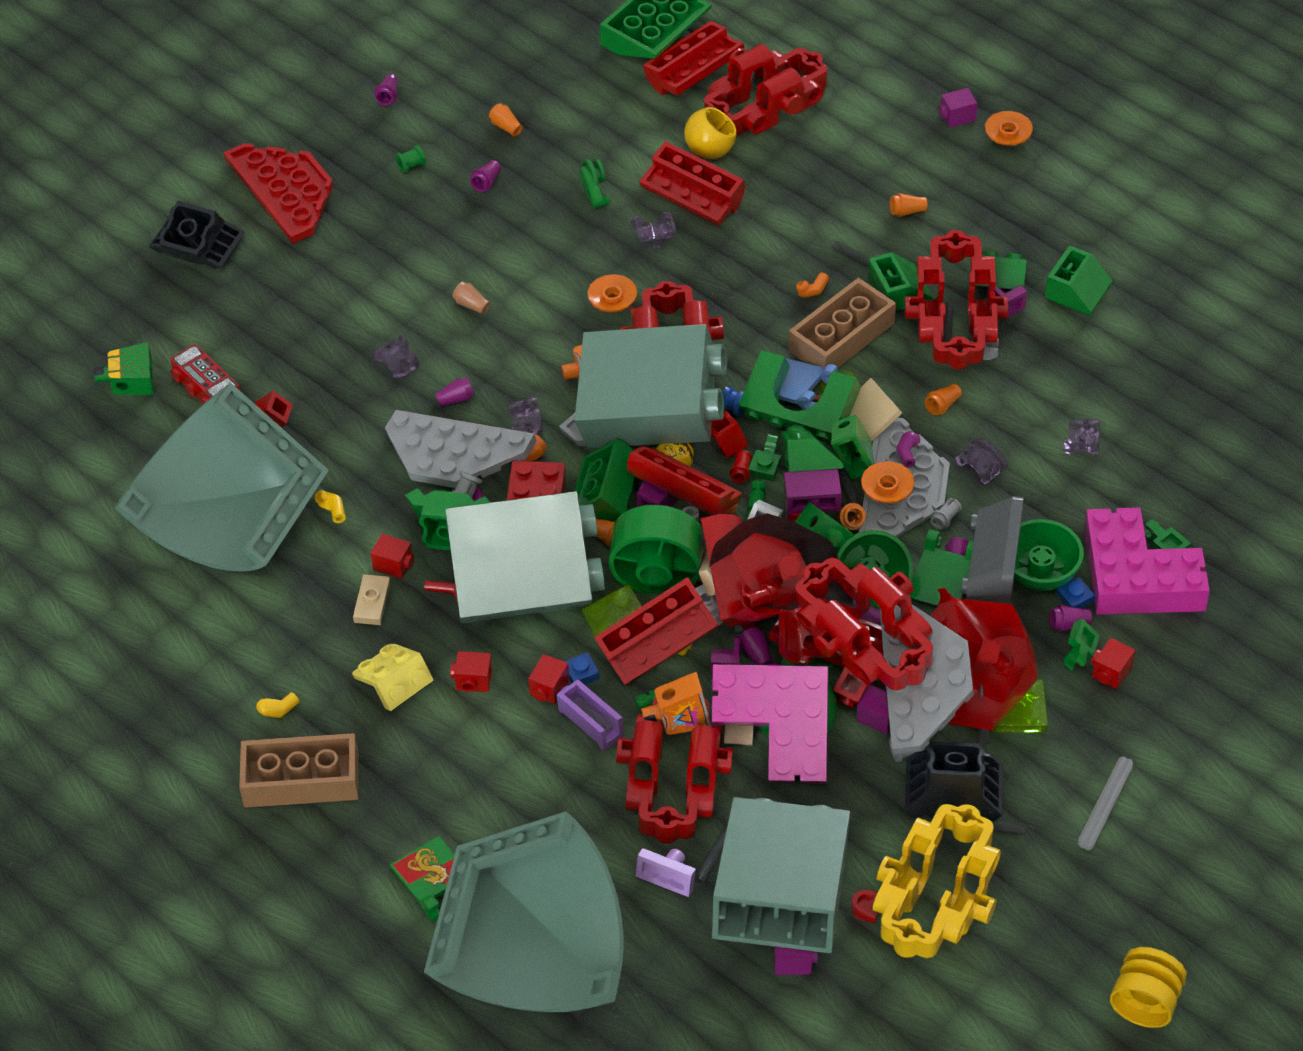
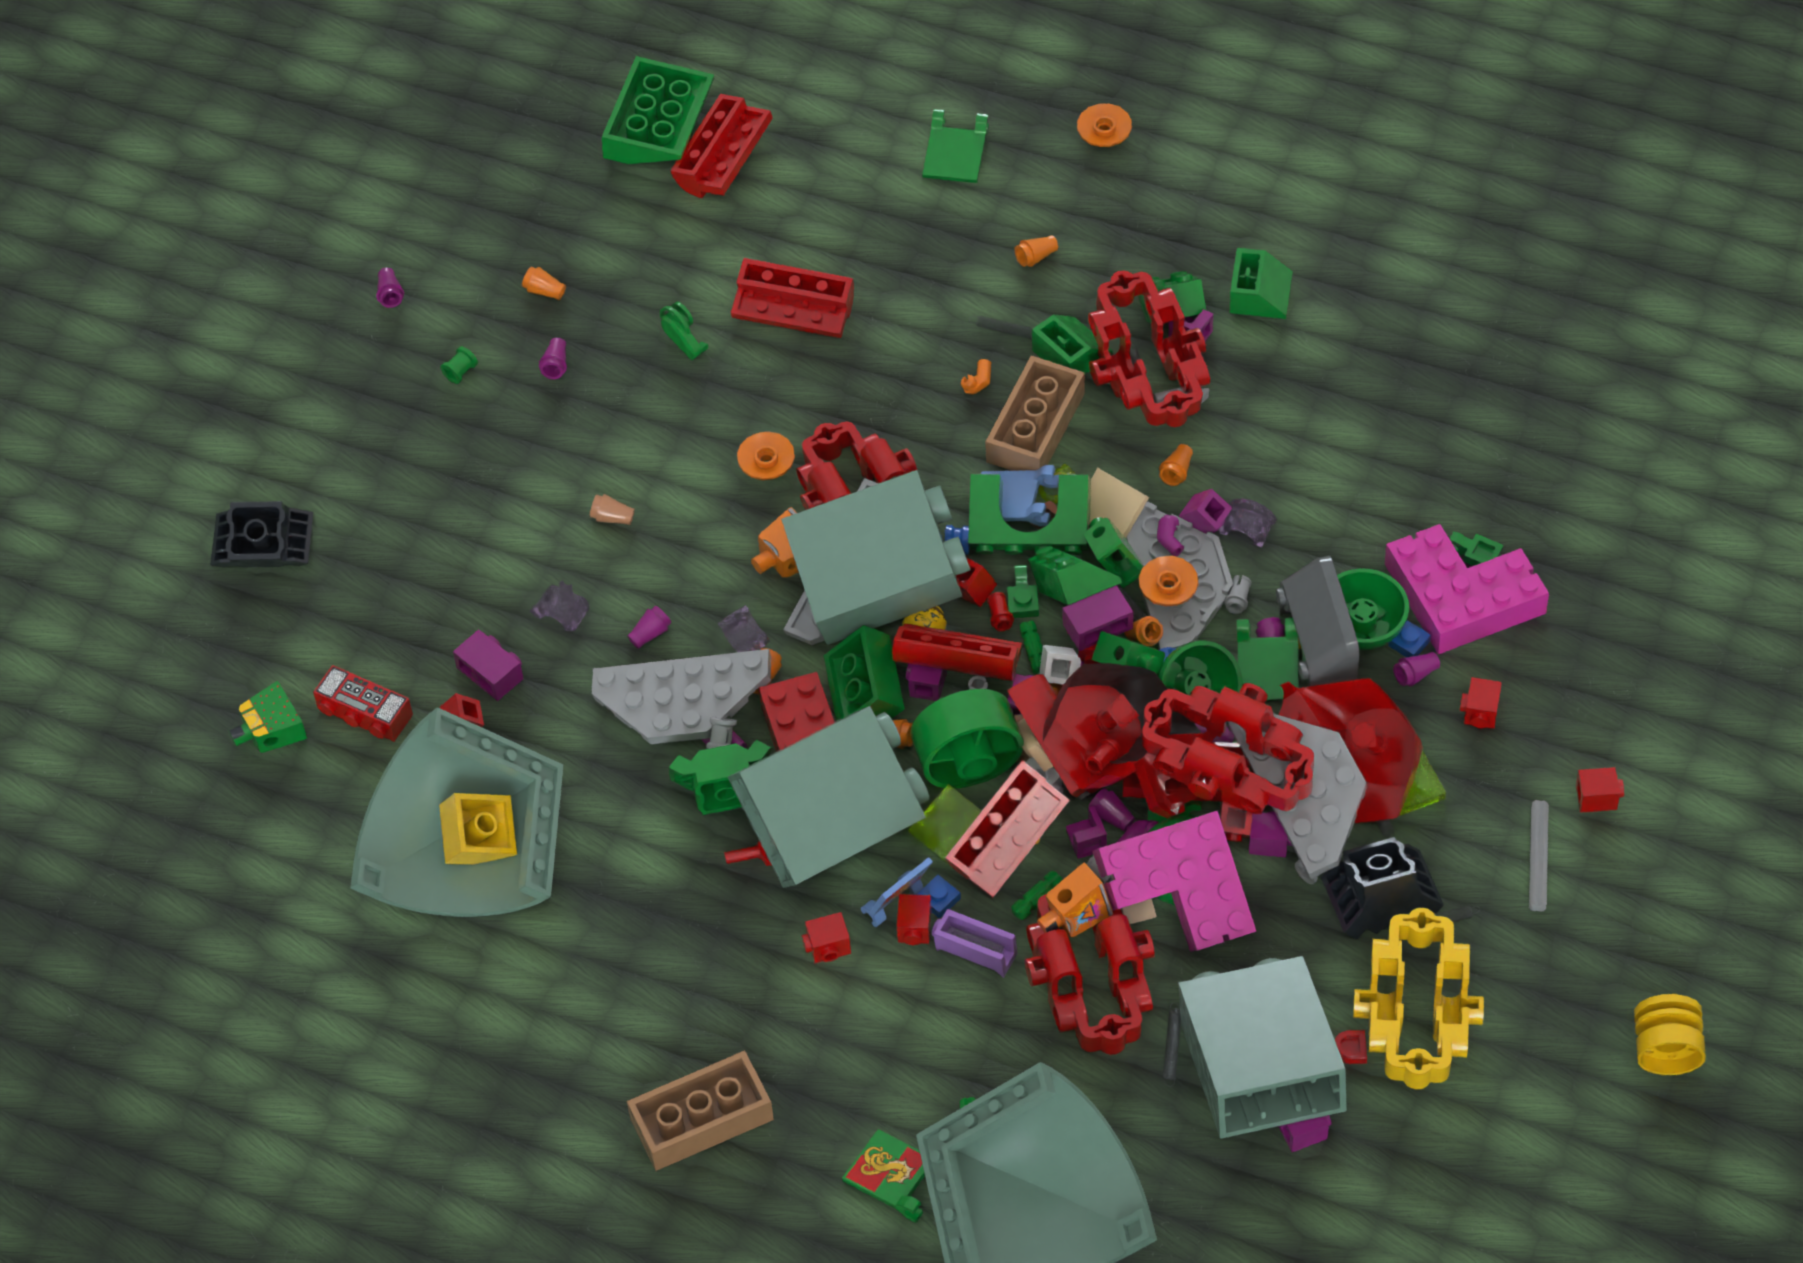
camera: 20 degrees left, 5 degrees up
red plate [223,143,333,244] -> none
yellow arm [256,692,300,718] -> none
yellow arm [315,490,346,523] -> none
light yellow bracket [352,644,433,711] -> none
tan plate [353,574,391,625] -> none
red brick [370,534,415,579] -> none
clear purple piece [631,211,676,251] -> none
lavender tile [635,849,696,897] -> none
yellow wheel [684,107,736,160] -> none
red piece [704,44,827,136] -> none
magenta brick [938,88,977,128] -> none
green plate [1063,619,1100,670] -> none
clear purple piece [1064,419,1100,457] -> none
none -> yellow slope [439,793,517,865]
none -> magenta brick [453,629,523,701]
none -> medium blue flag [861,857,933,927]
none -> green flag [922,109,989,183]
none -> magenta brick [1179,489,1232,534]
none -> red brick [1575,767,1624,813]

